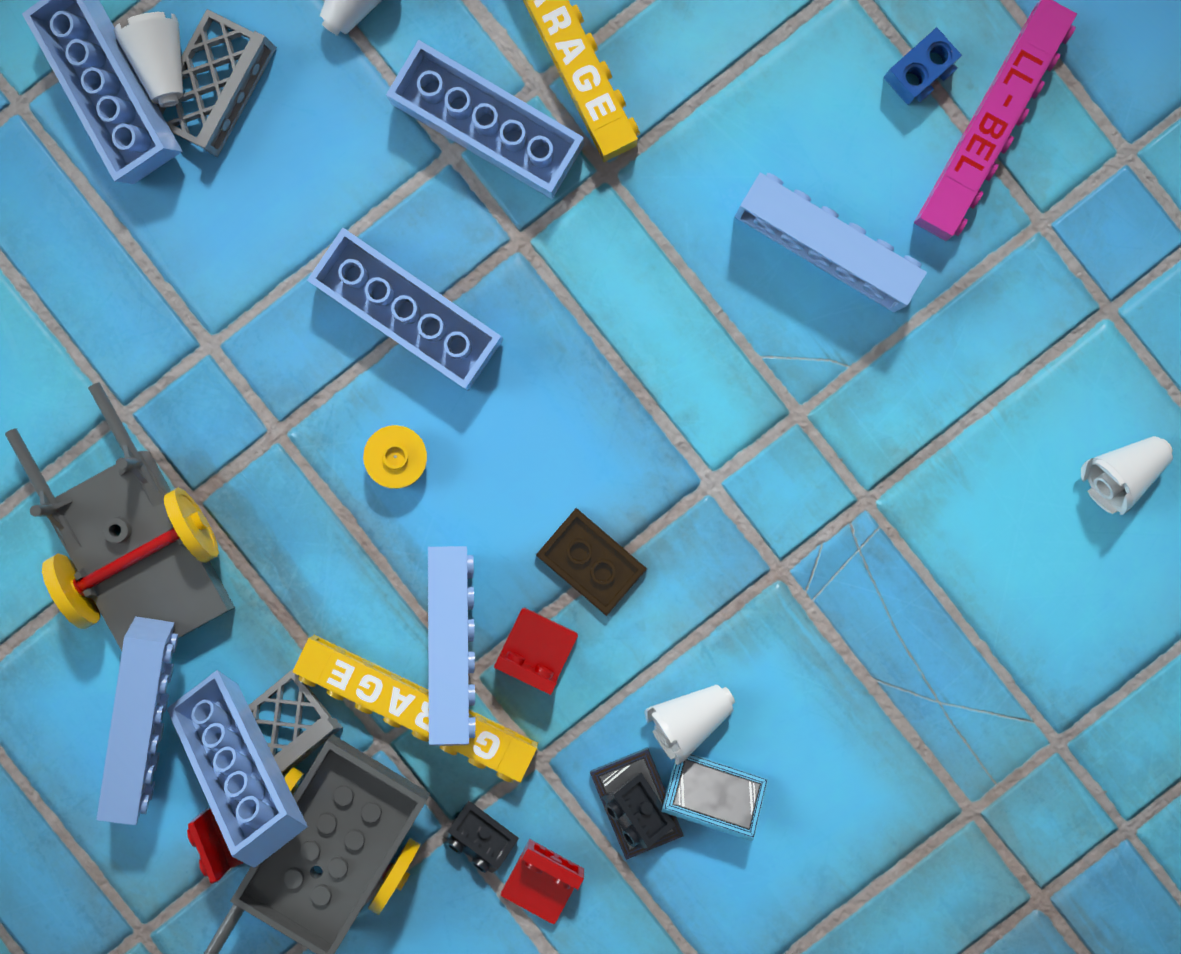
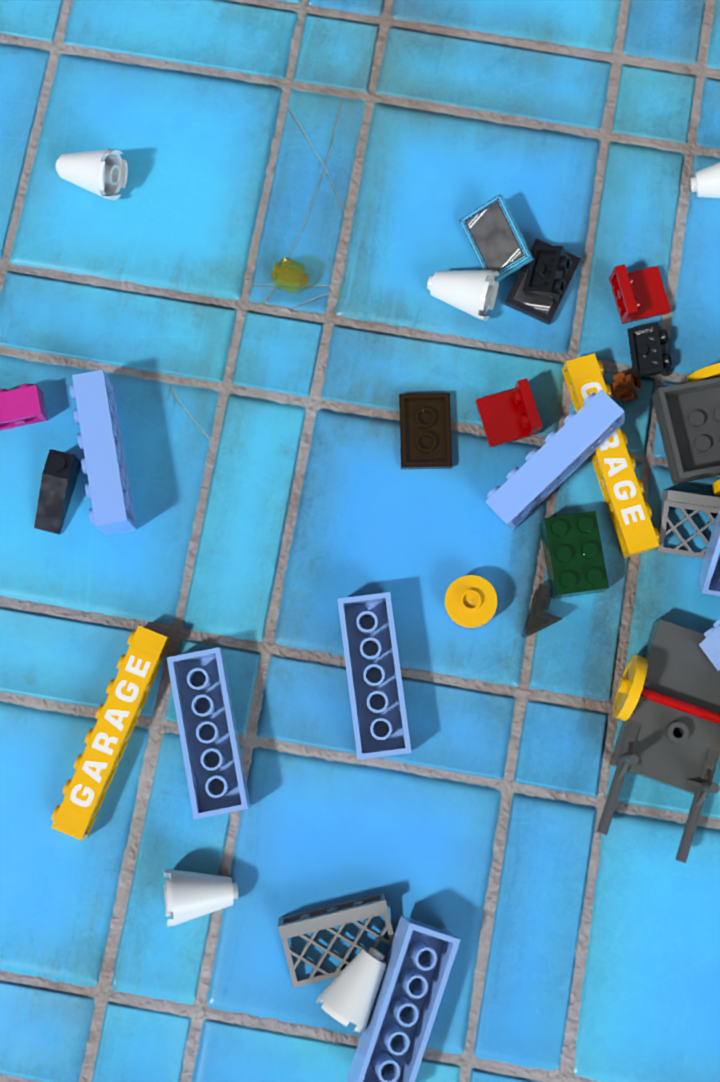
camera: 125 degrees left, 10 degrees down
none -> black slope [34,449,81,535]
none -> clear yellow head [271,257,309,294]
none -> clear smoke slope [522,584,562,638]
none -> dark green brick [539,511,609,599]
none -> dark orange gear [609,370,642,403]

